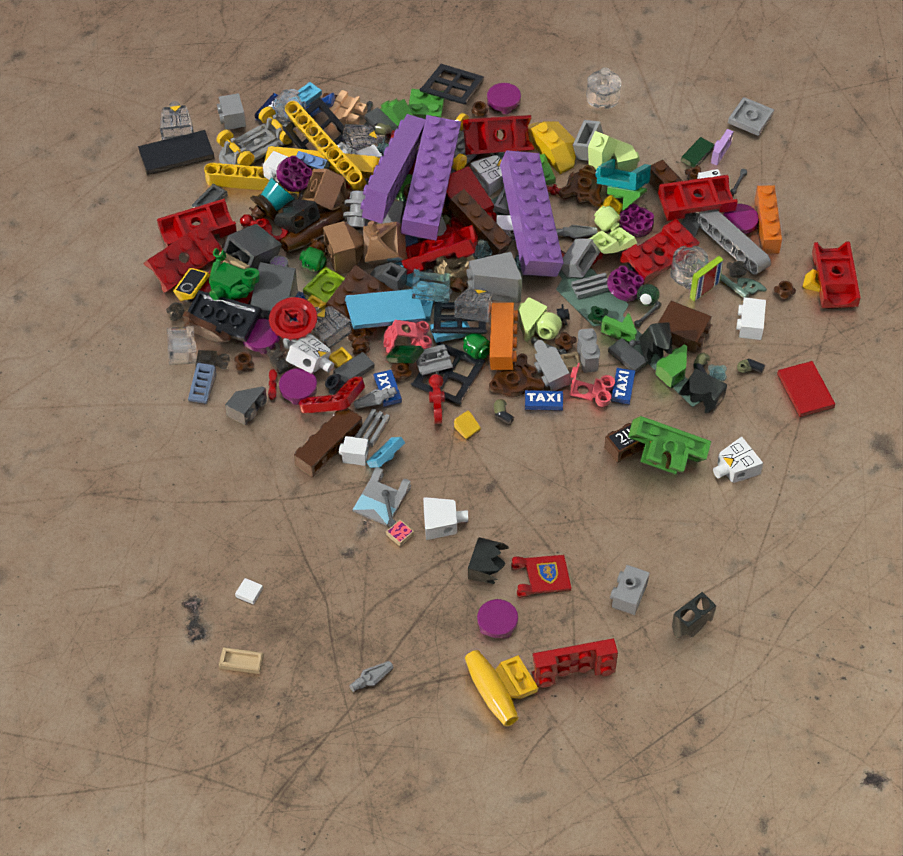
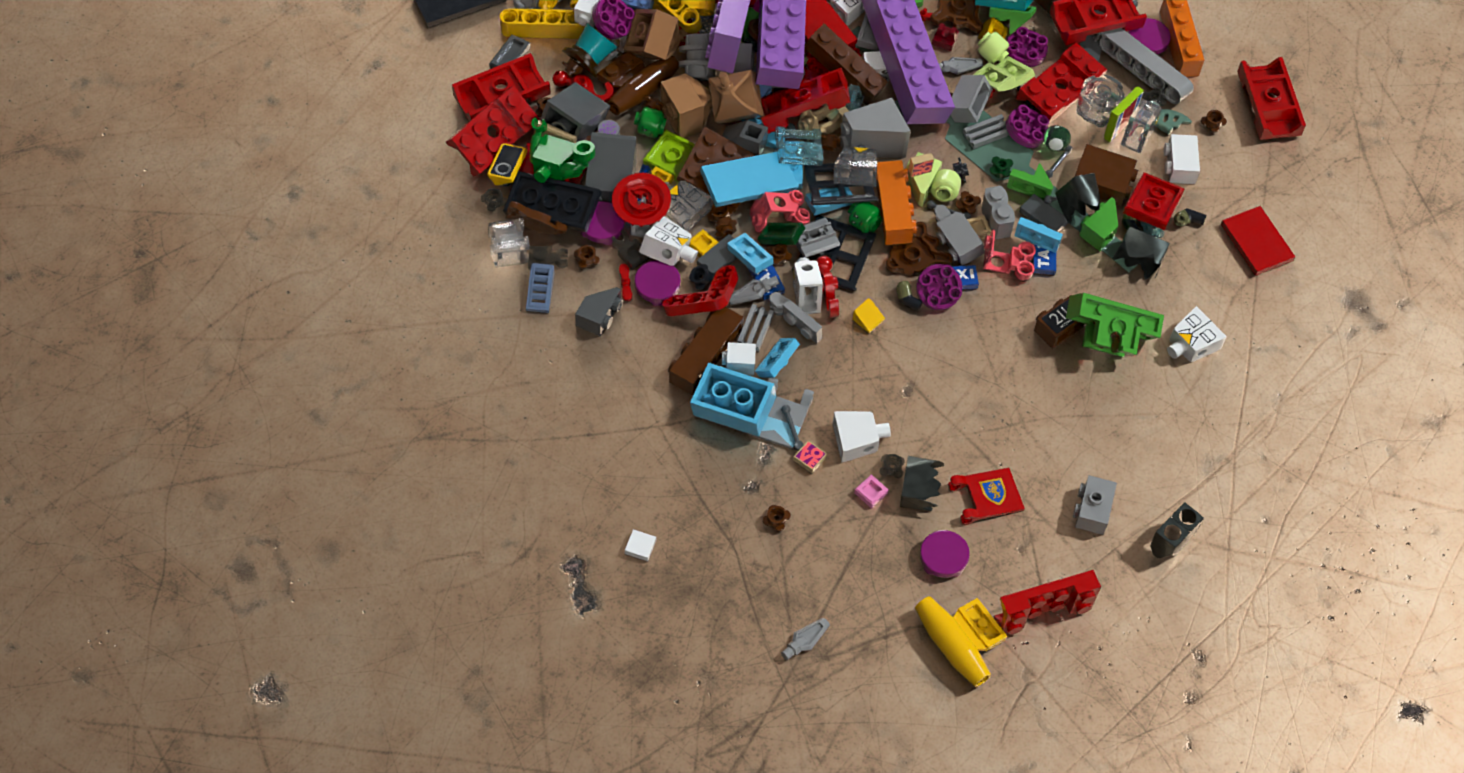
camera: 10 degrees left, 5 degrees up
tan tile [219,647,264,674] -> none
pearl dark grey piece [274,199,321,234] -> none
yellow slope [802,269,820,292] -> none
none -> medium azure brick [690,363,777,437]
none -> medium azure plate [727,233,774,274]
none -> reddish brown plate [762,505,791,531]
none -> light grey hinge [769,292,822,343]
none -> white torso [793,257,823,314]
none -> bright pink tile [854,475,889,508]
none -> clear smoke plate [880,454,905,478]
none -> tile [908,153,934,177]
none -> magenta tile [916,264,962,310]
none -> dark red tile [932,23,959,51]
none -> medium azure plate [1014,217,1063,253]
none -> clear torso [1121,100,1162,153]
none -> red tile [1123,172,1185,230]

